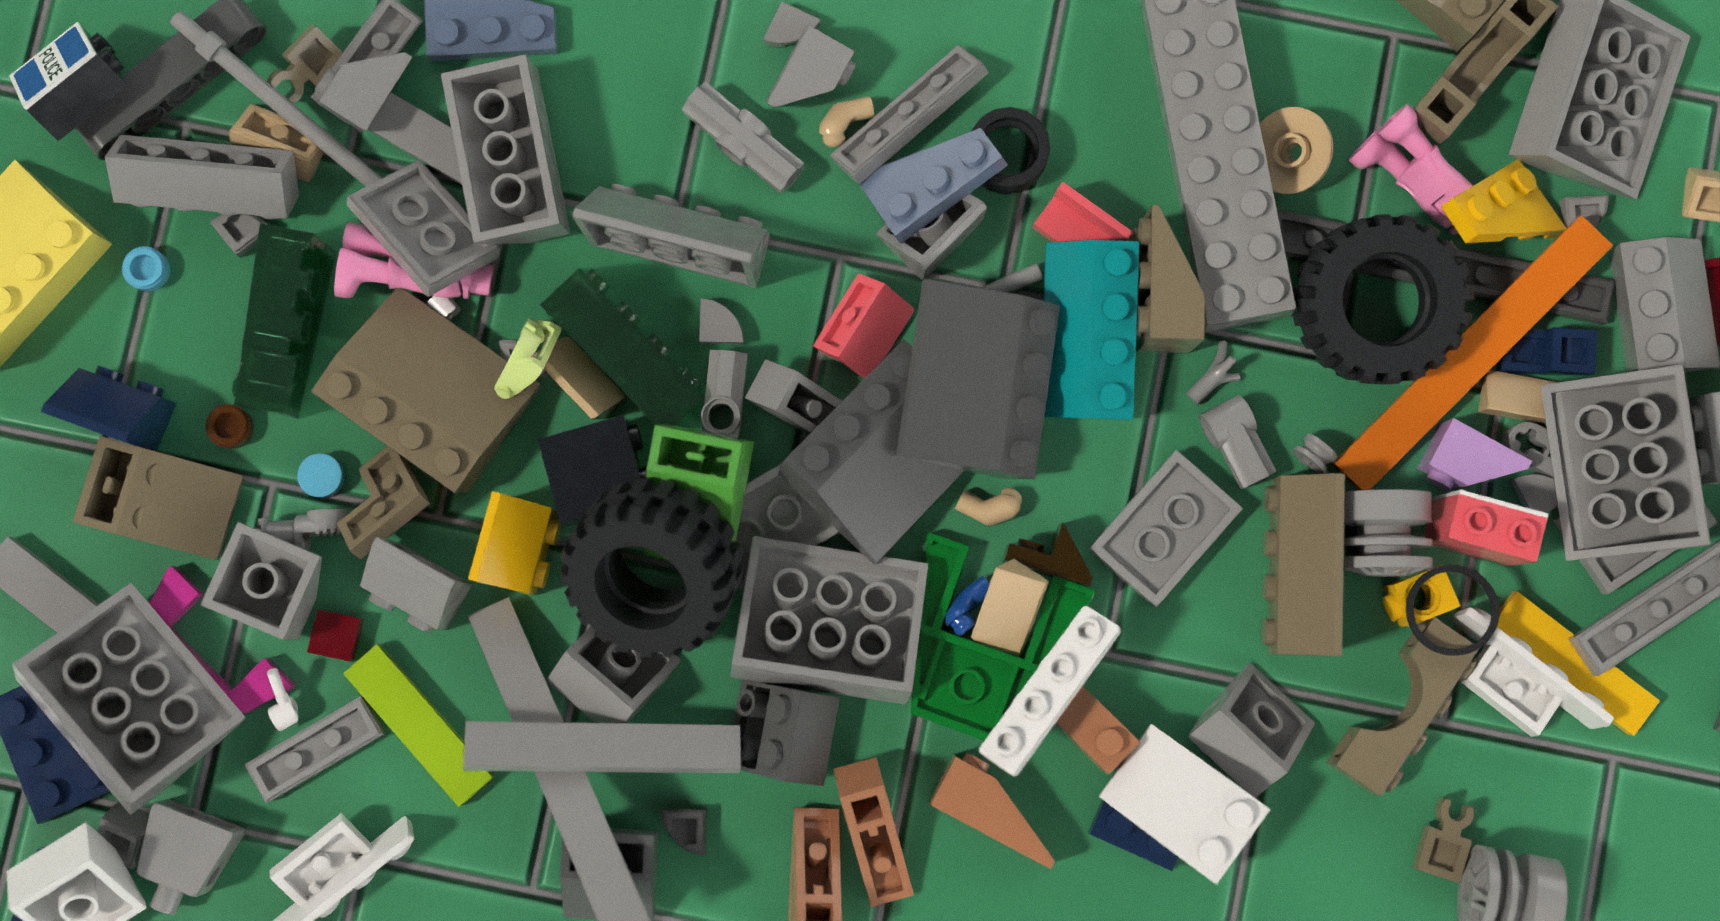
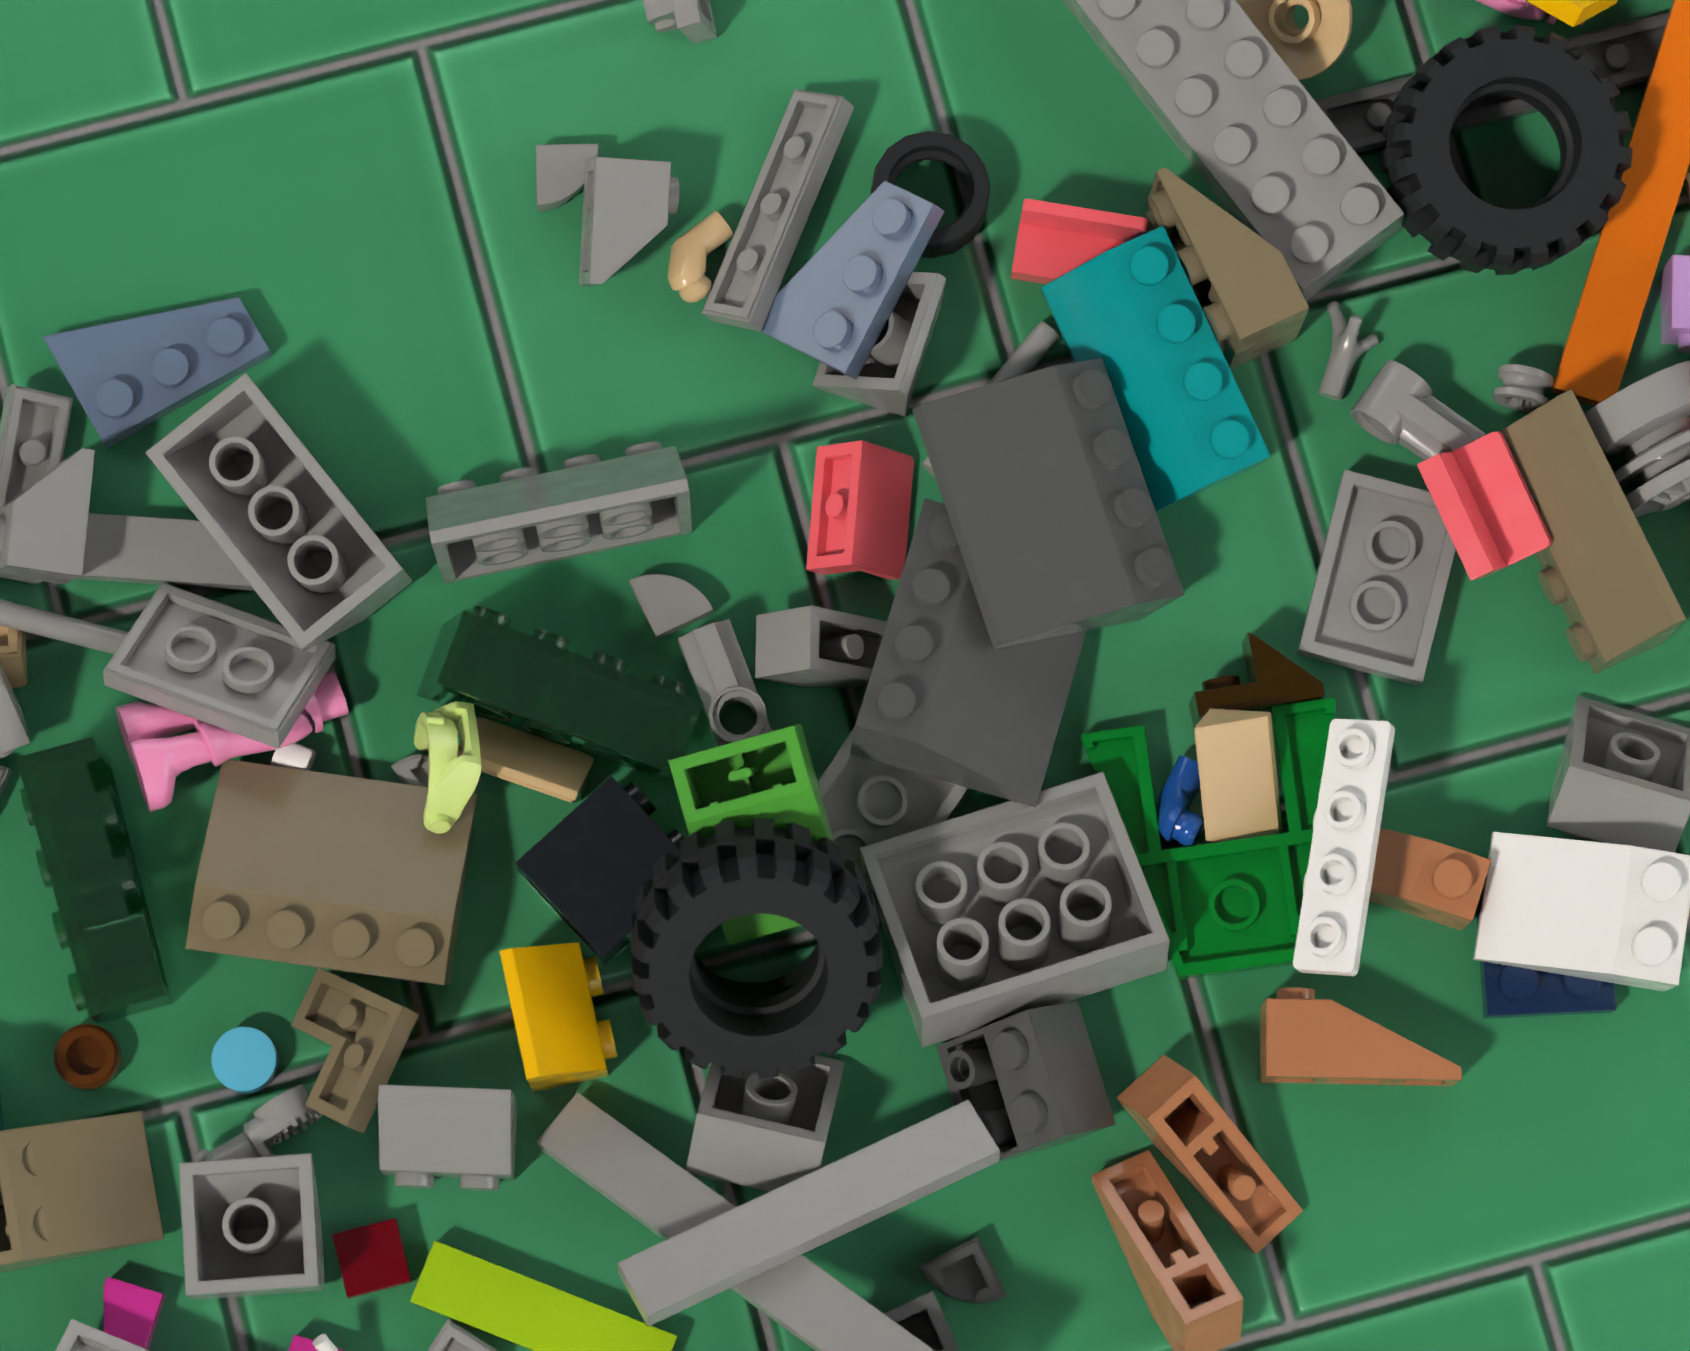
camera: 30 degrees left, 5 degrees down
light grey piece [682,82,805,194] -> none
tan arm [955,488,1022,526] -> none
none -> coral panel [1417,431,1553,581]

